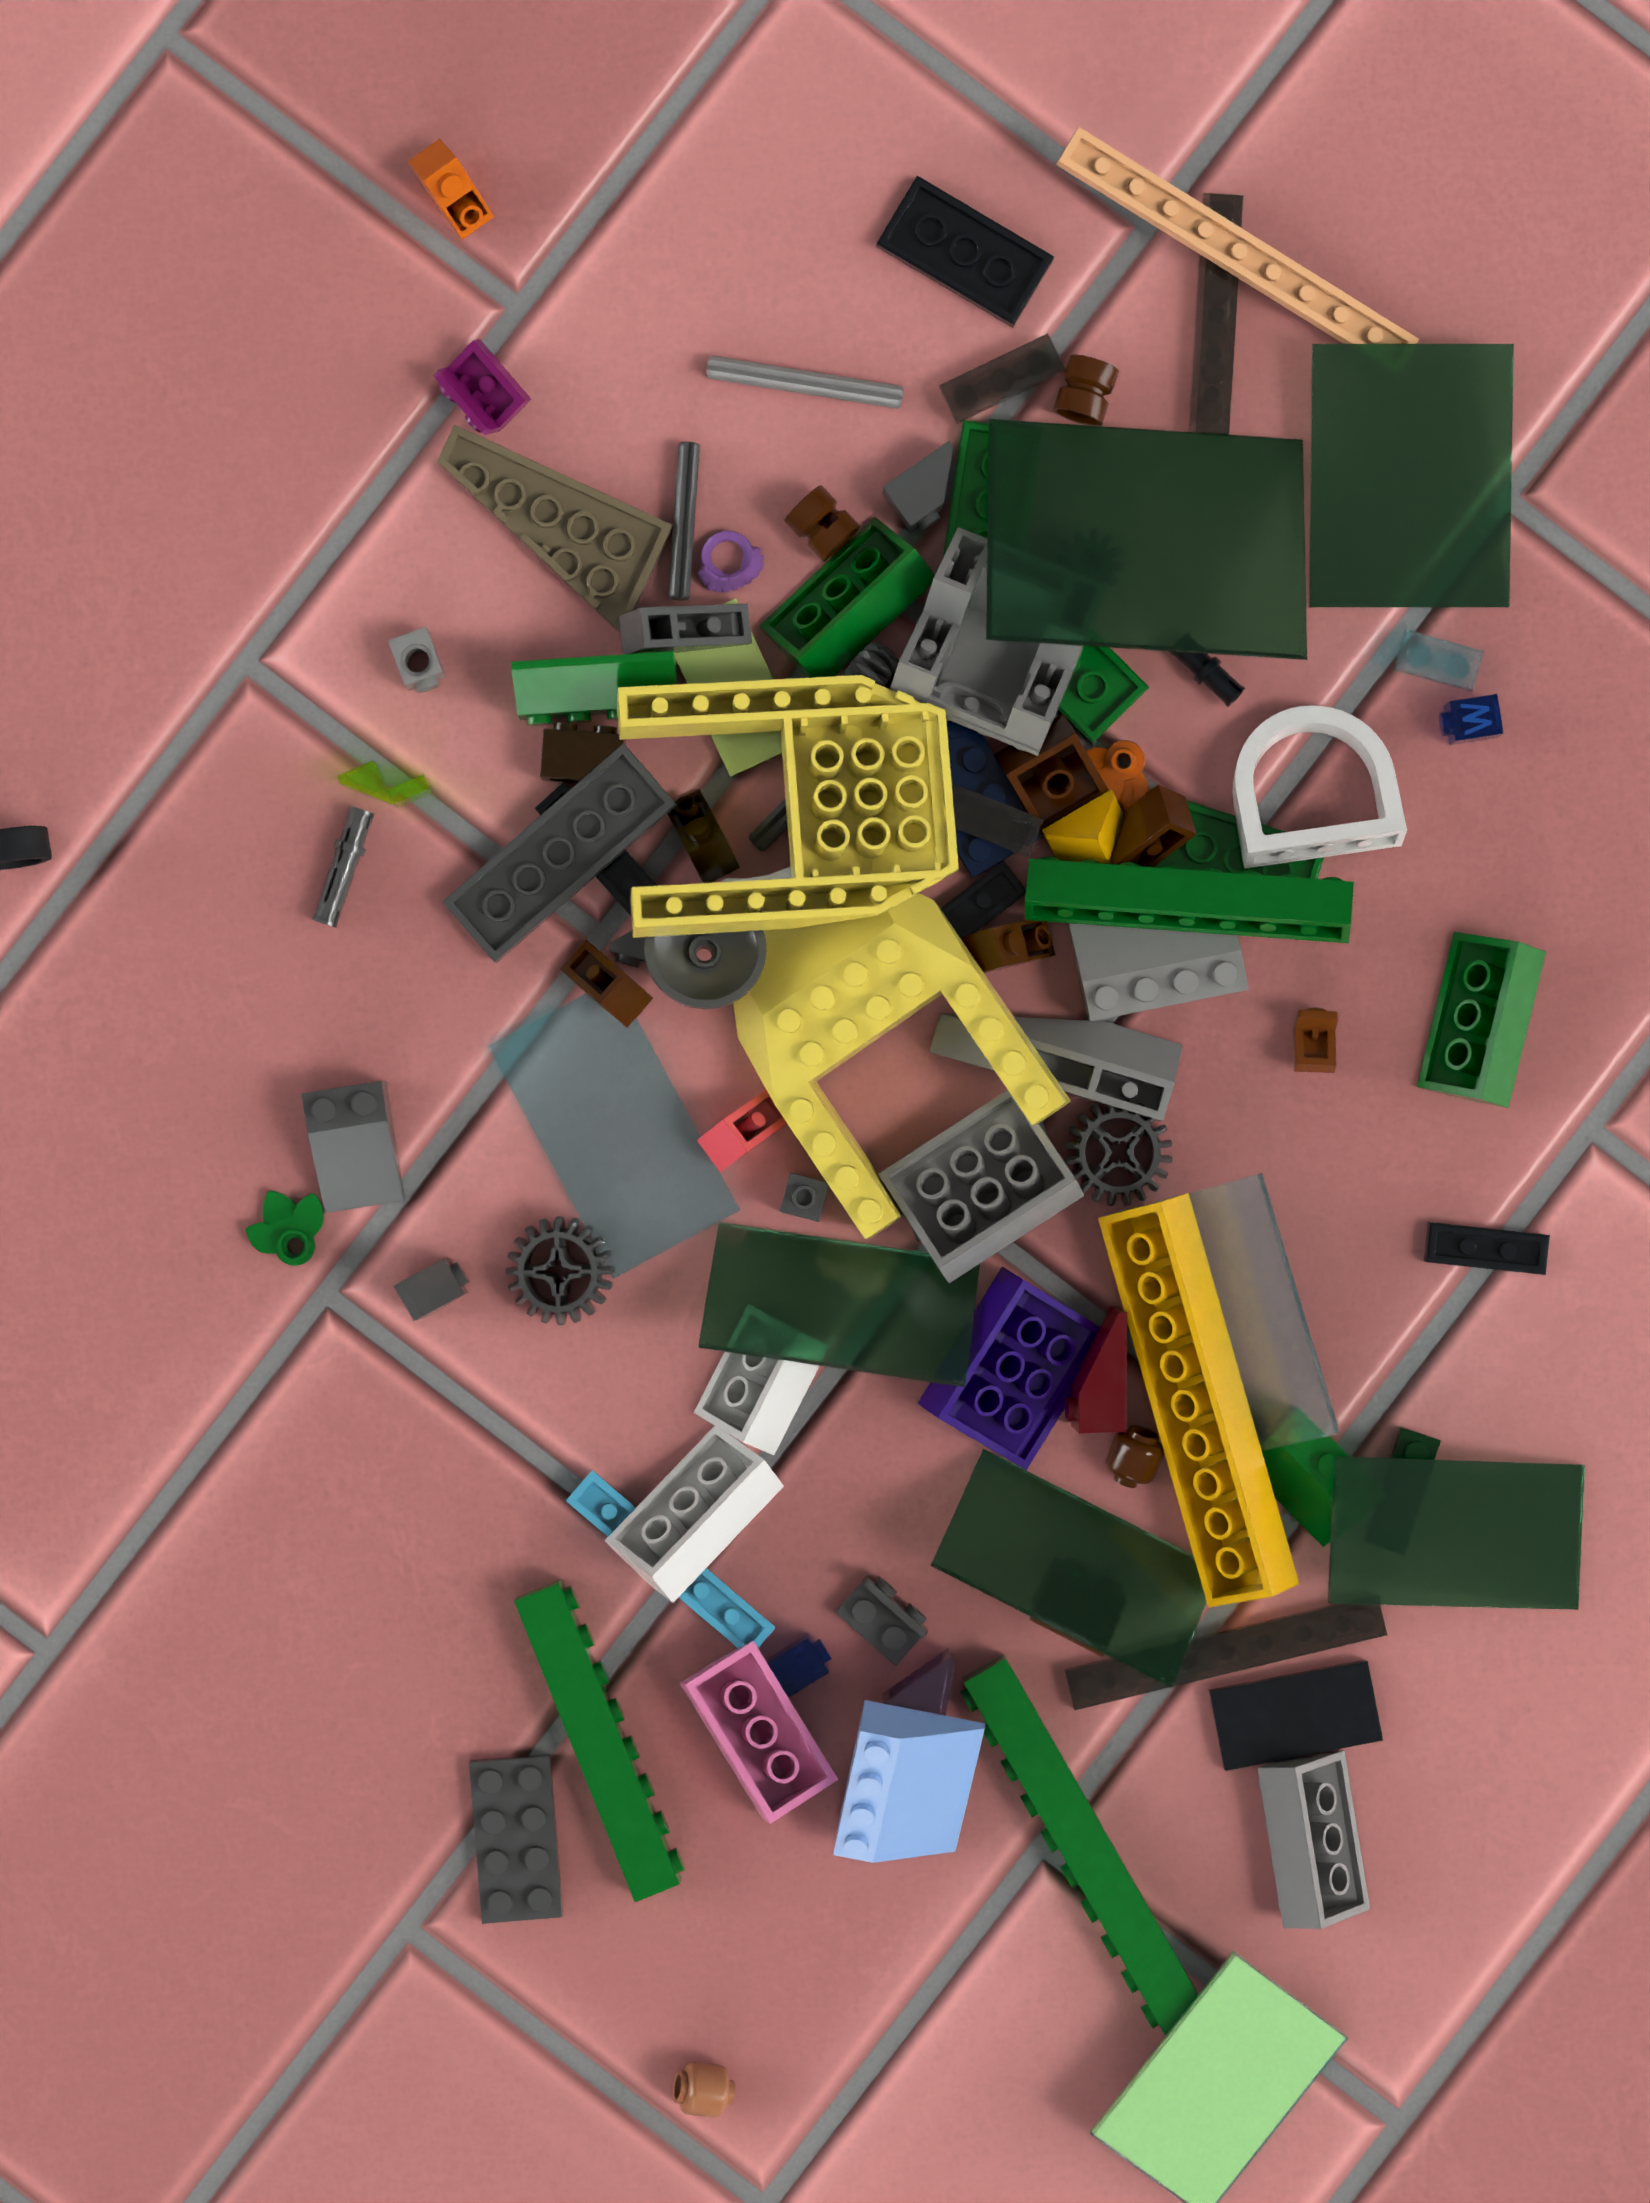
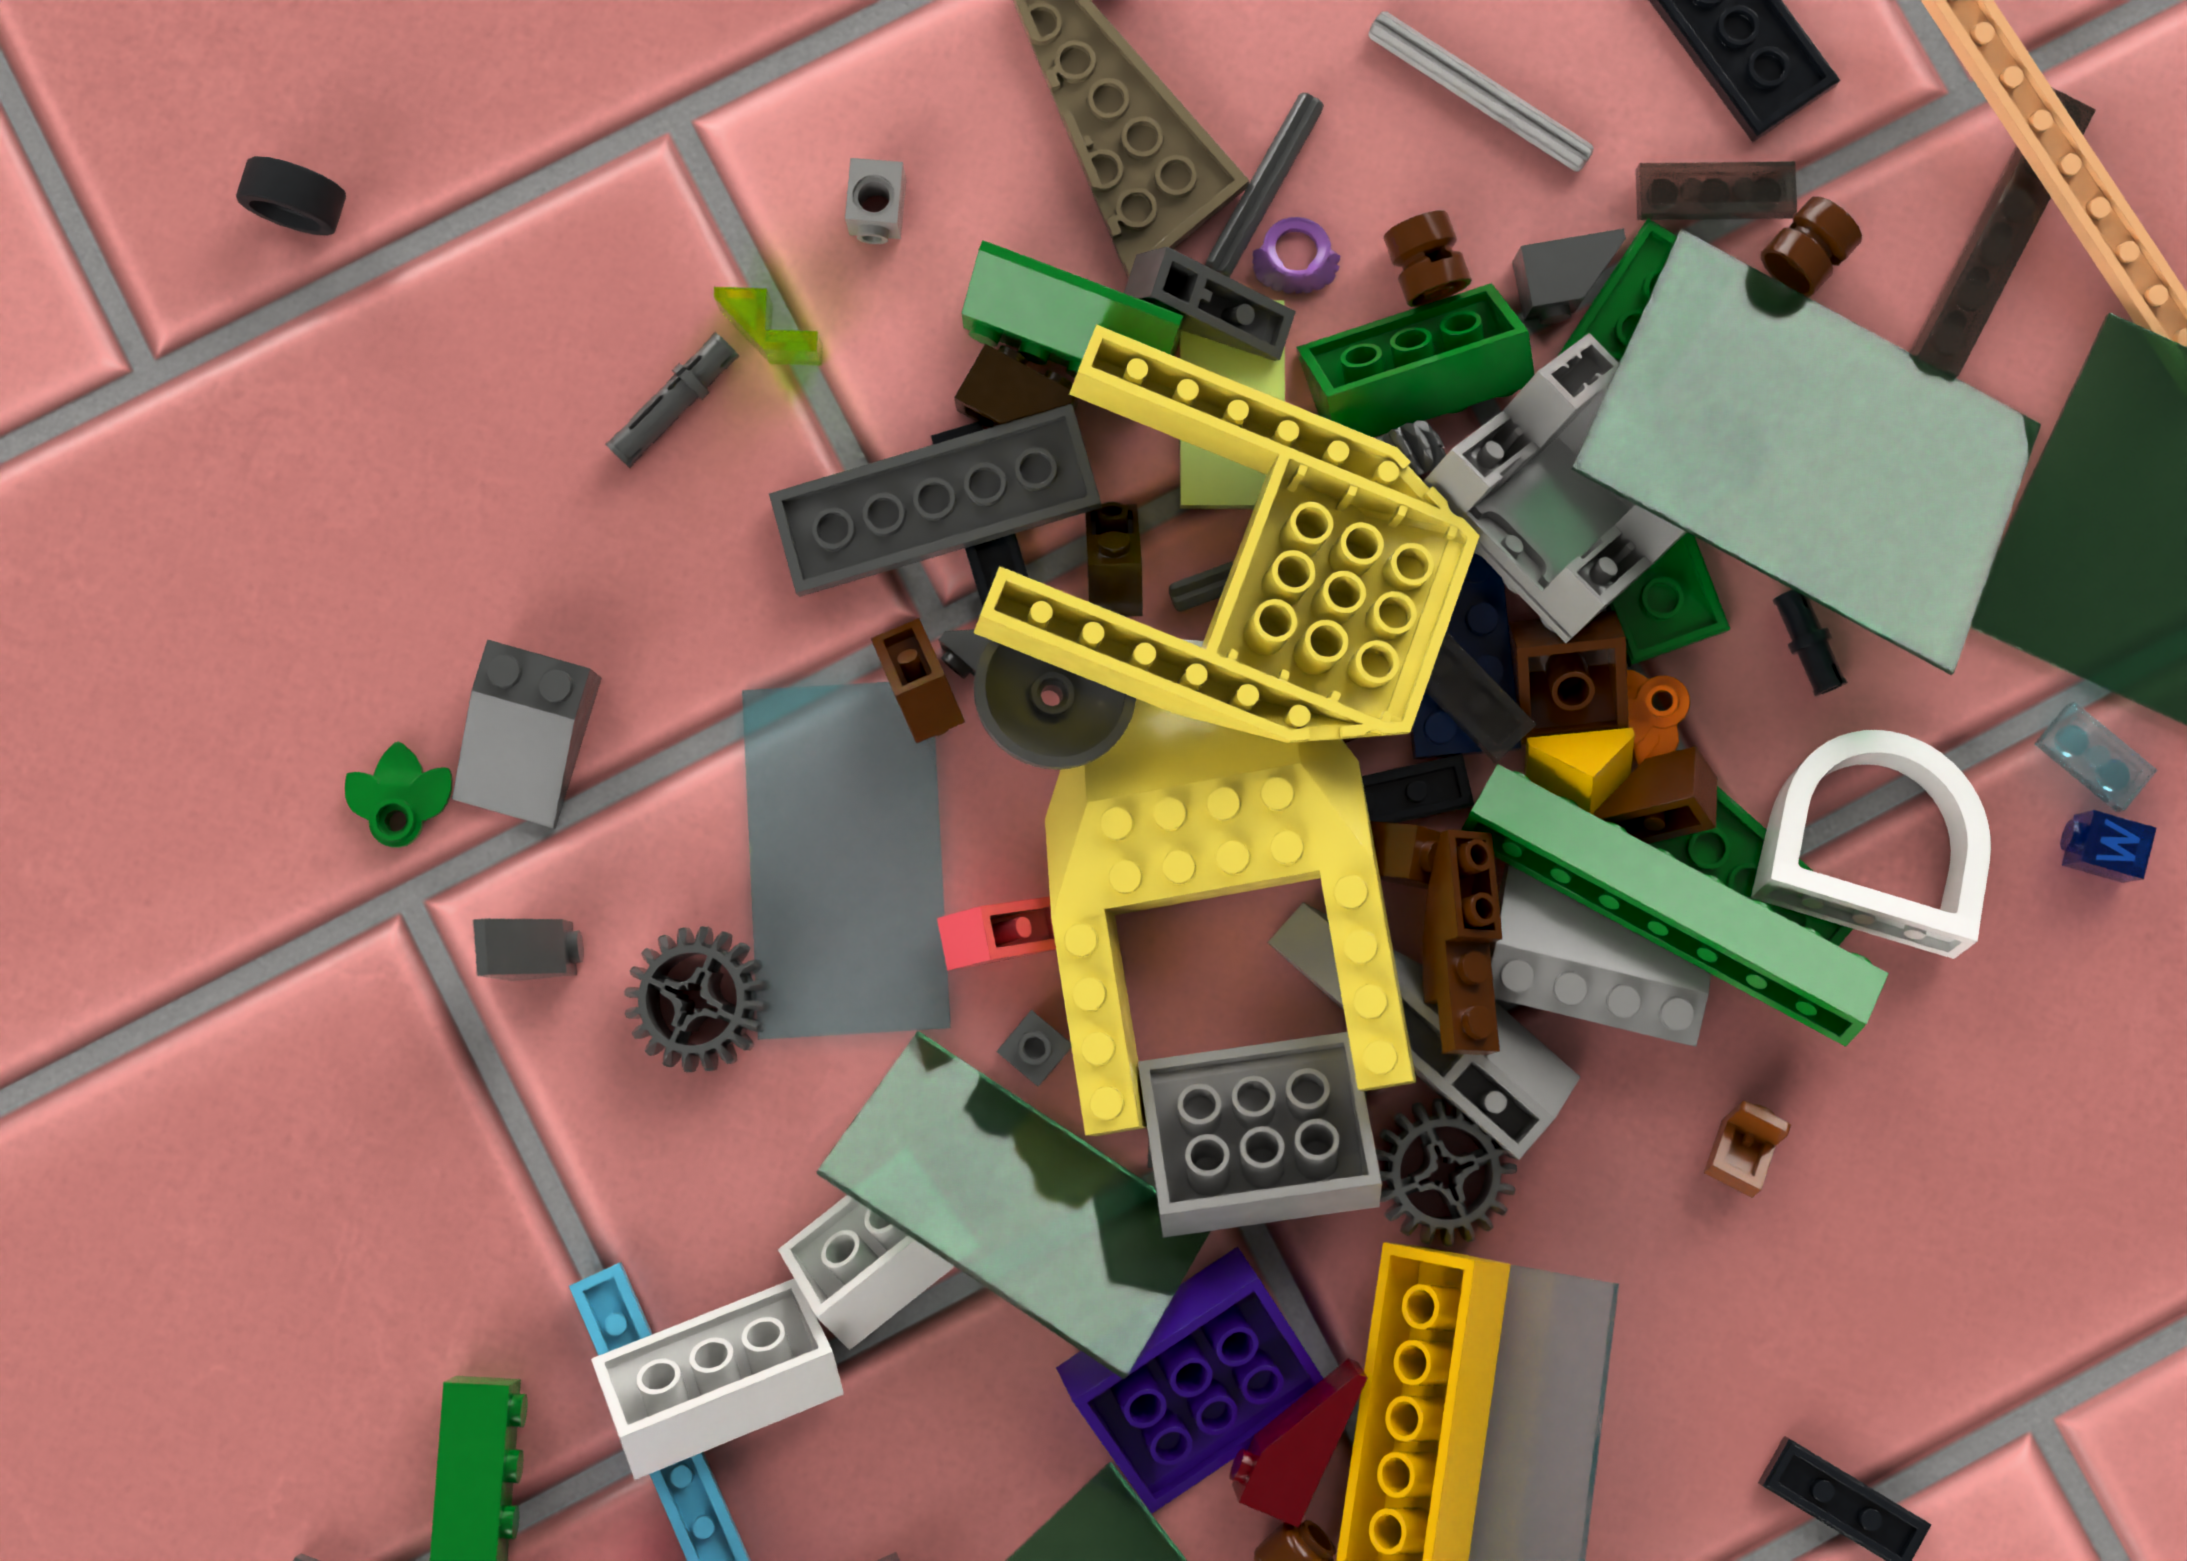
camera: 20 degrees right, 5 degrees down
green slope [1417,932,1546,1108] -> none
none -> reddish brown slope [1423,829,1503,1055]

